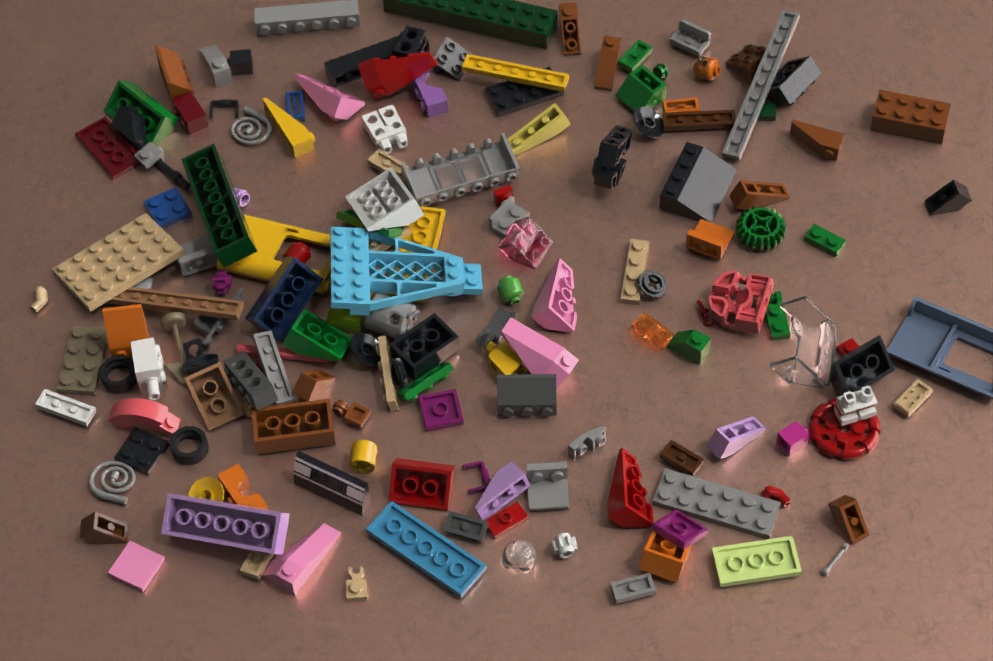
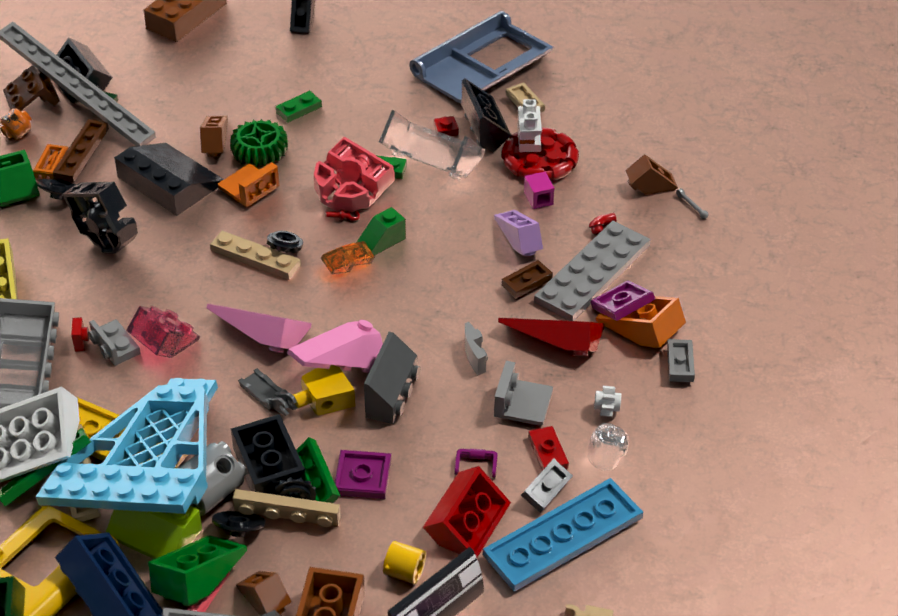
camera: 75 degrees left, 10 degrees down
red head [283,241,311,265] -> none
dark orange plate [332,400,371,429] -> none
lavender slope [475,461,531,521] -> none
bright green head [497,276,524,305] -> none
yellowish green plate [711,536,802,587] -> none
dark orange slope [790,119,845,161] -> none

